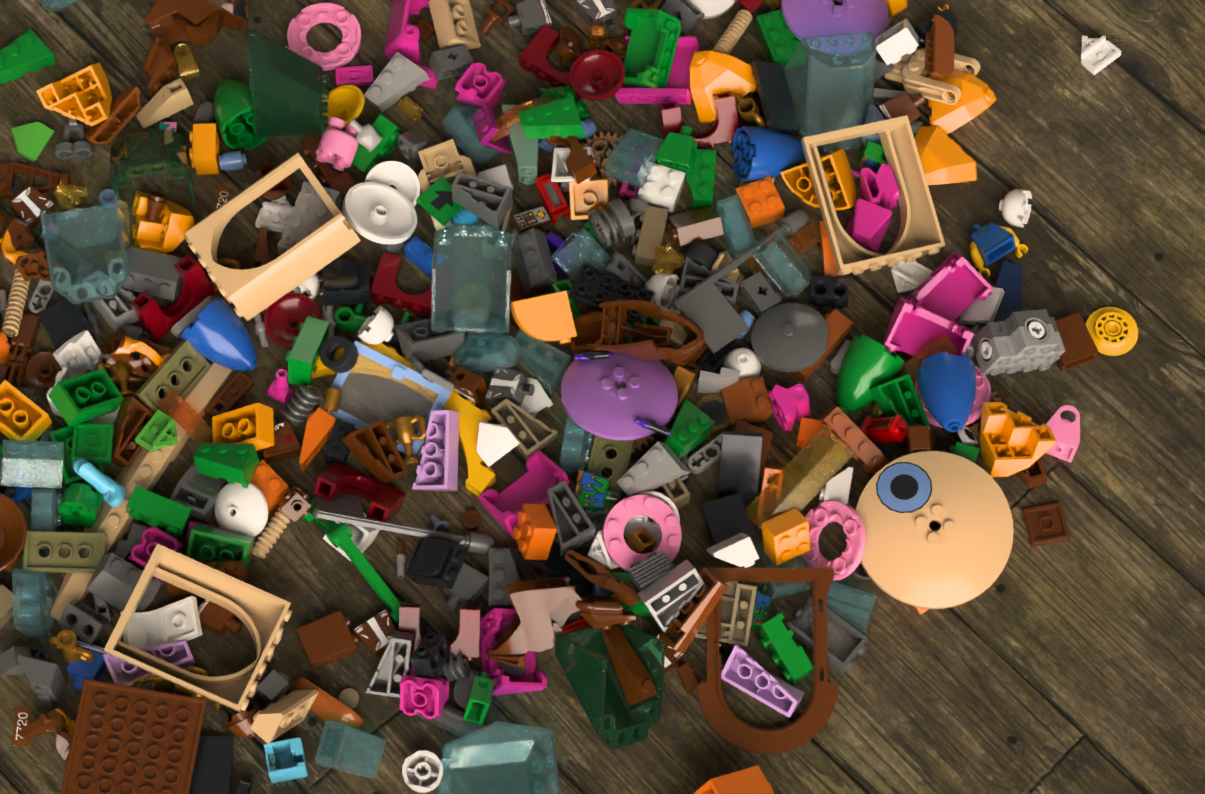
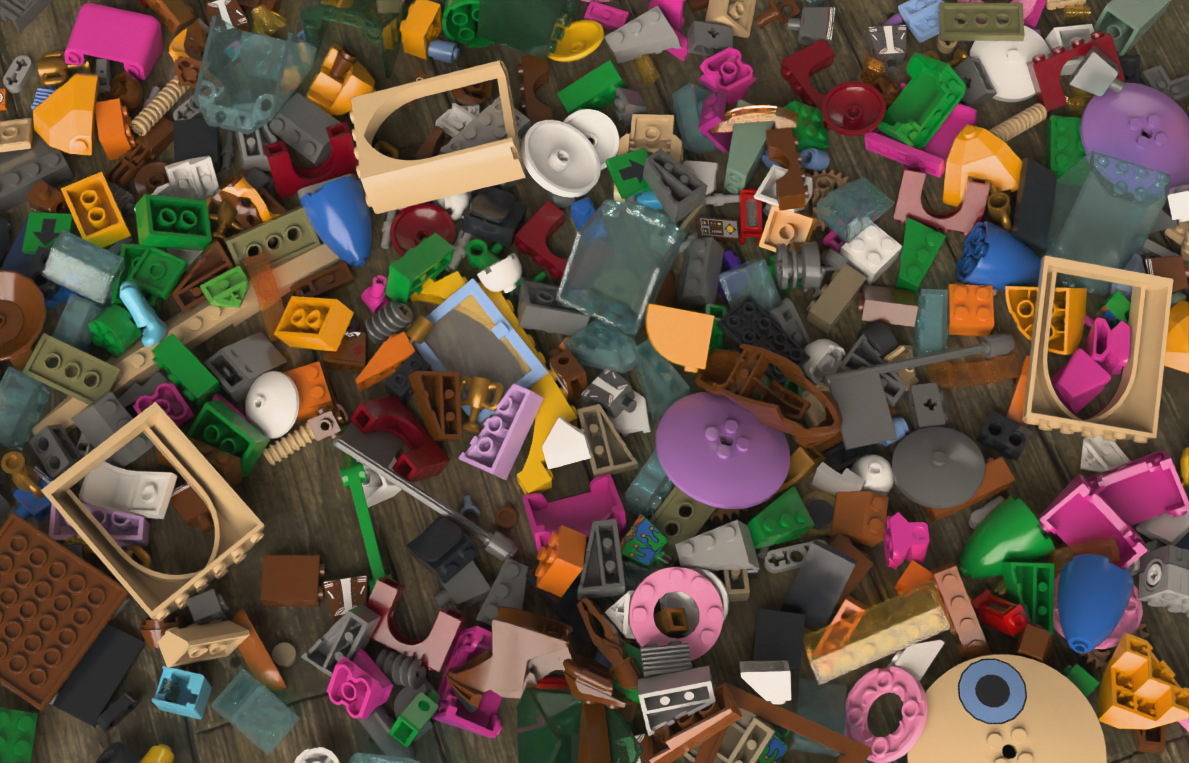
camera: 25 degrees right, 0 degrees up
green wedge [193,442,260,488] -> none
bright pink piece [316,117,358,171] -> none
black tyre [319,335,358,373] -> none
light grey piece [349,119,383,152] -> none
light grey piece [396,540,406,578] -> none
black plate [409,355,455,392] -> none
black brick [410,633,451,679] -> none
green wedge [518,95,585,139] -> none
reddish brown piece [555,26,584,63] -> none
black piece [574,351,613,361] -> none
piece [634,417,672,436] -> none
clear yellow rock [651,243,684,274] -> none
green torso [655,126,697,173] -> none
clear light blue slope [752,230,813,298] -> none
light orange brick [762,508,811,566] -> none
white tile [958,426,978,447] -> none
none -> light grey bar [705,193,740,206]

